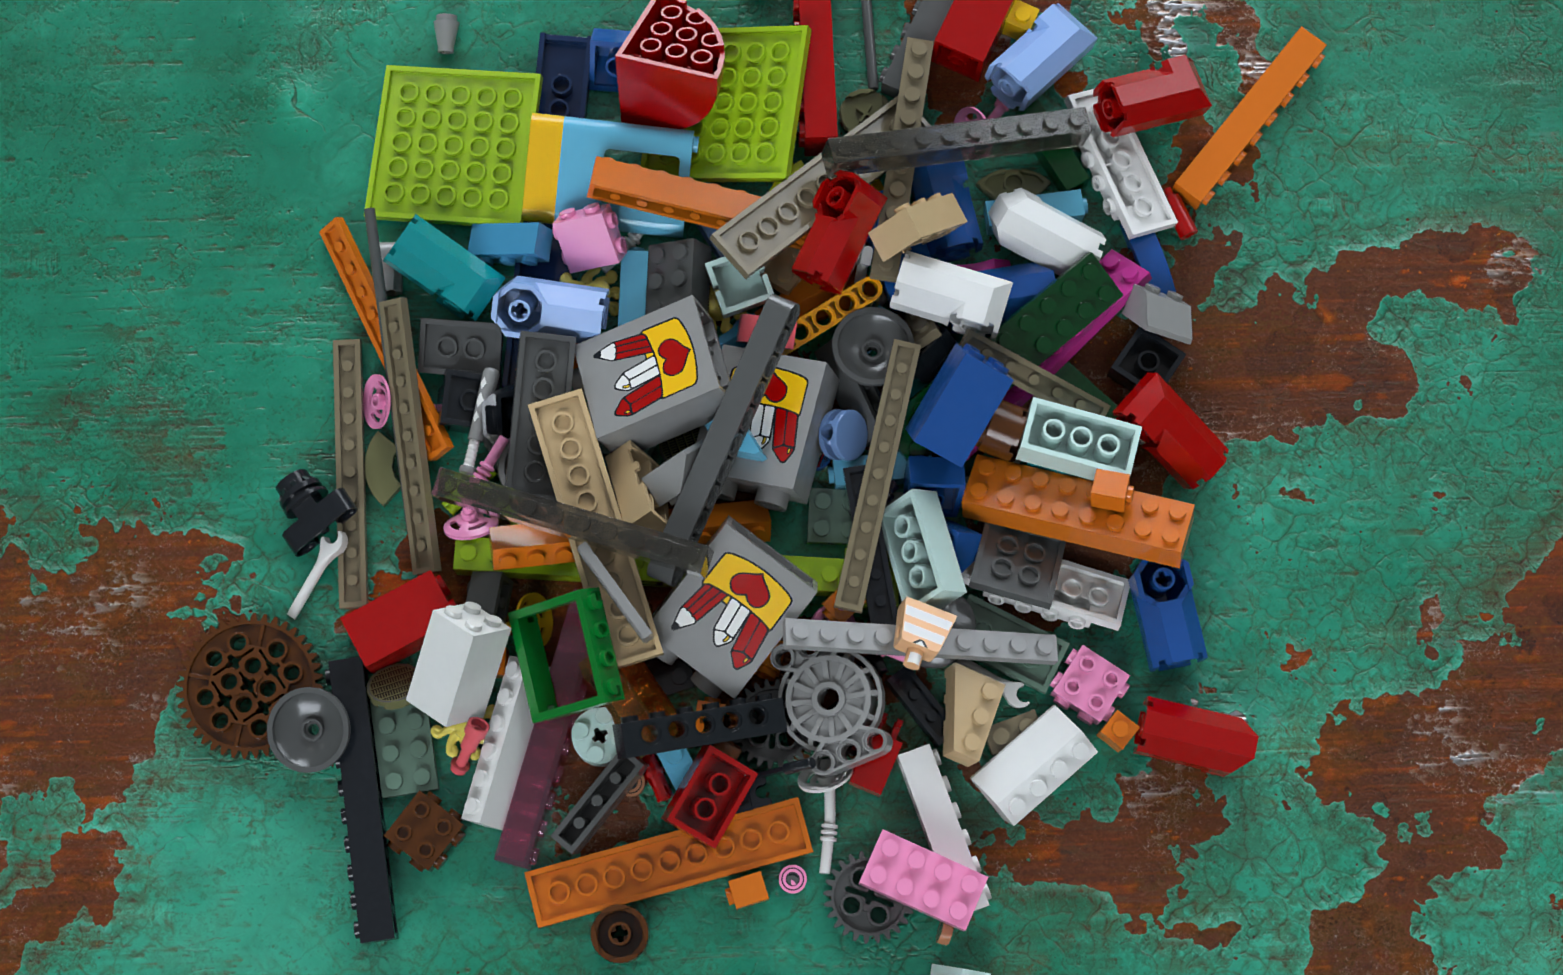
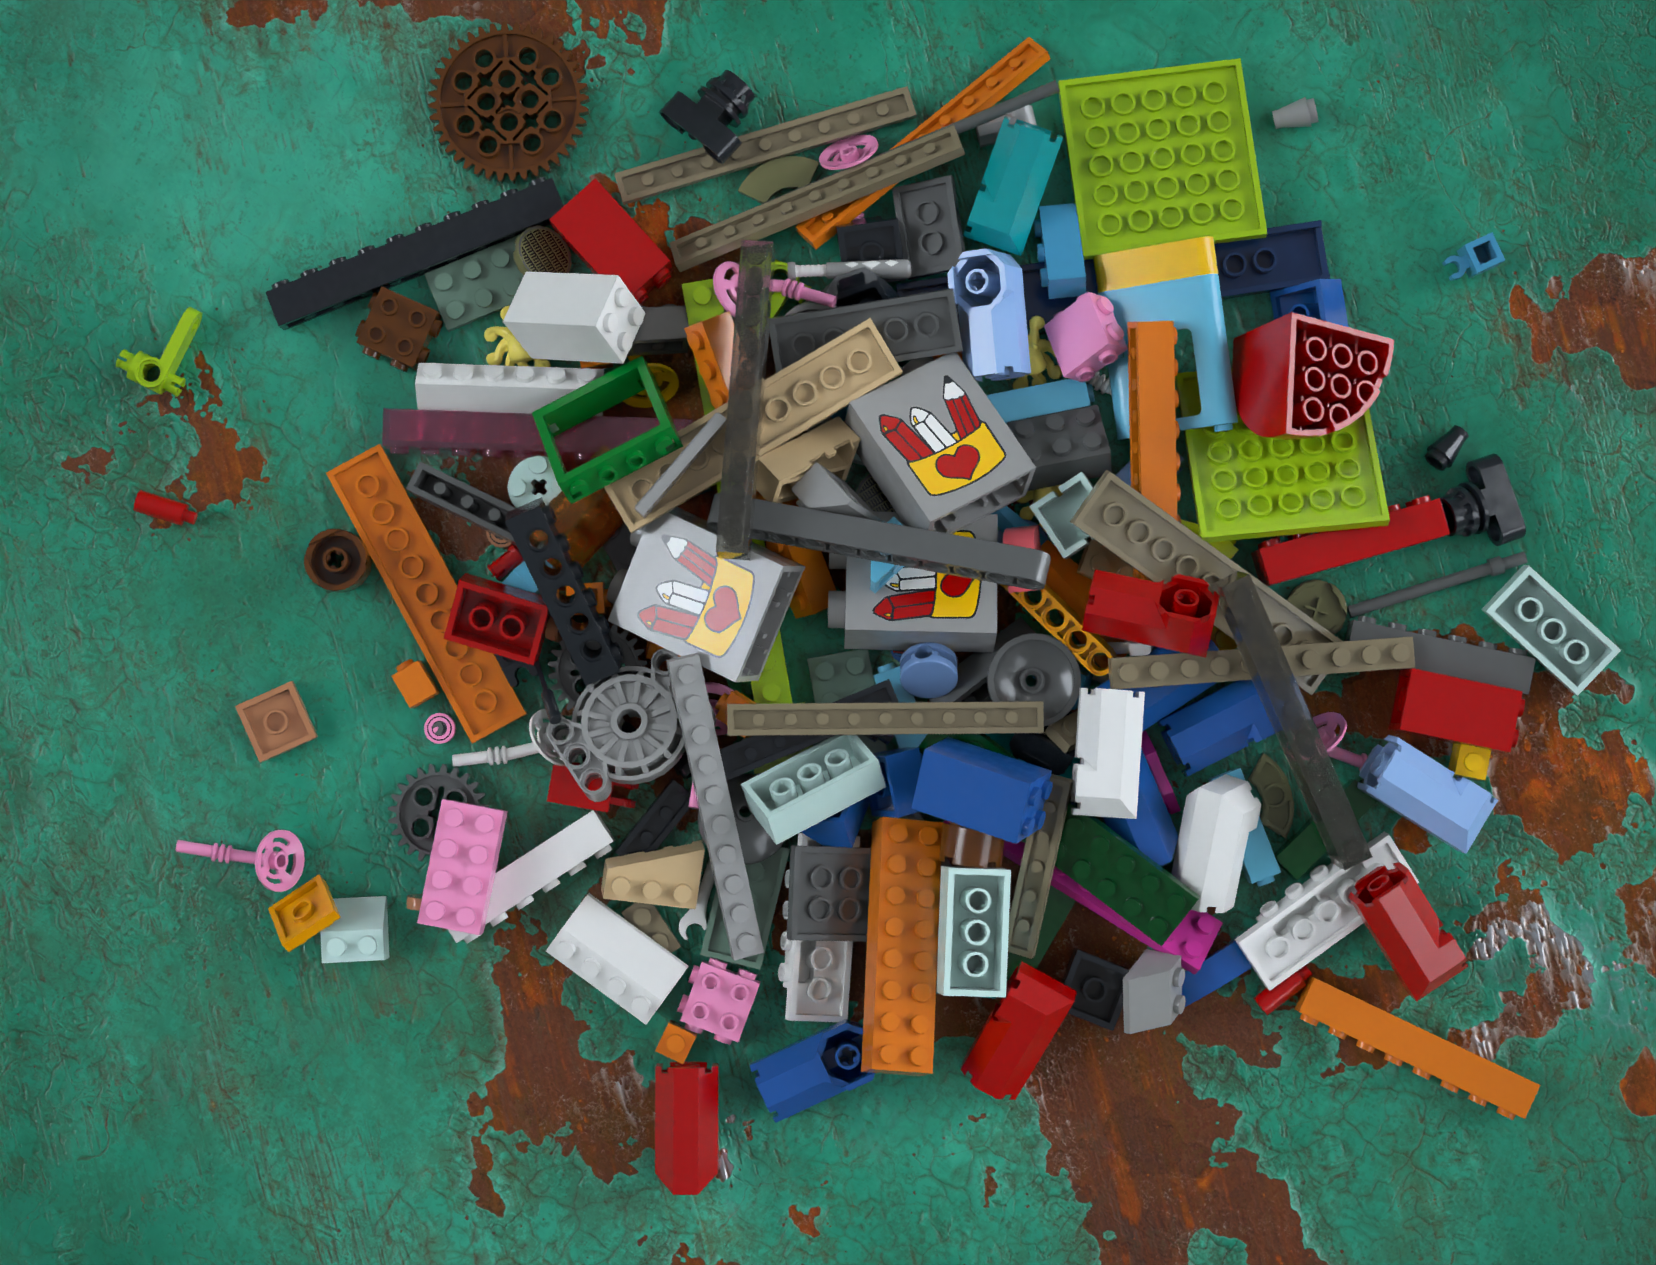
camera: 75 degrees right, 10 degrees up
dark grey dish [267,687,351,773] -> none
white piece [287,531,348,620] -> none
coral piece [450,717,490,776] -> none
tan wedge [868,193,968,262] -> none
light nougat torso [893,596,957,670] -> none
orange brick [1091,469,1135,512] -> none

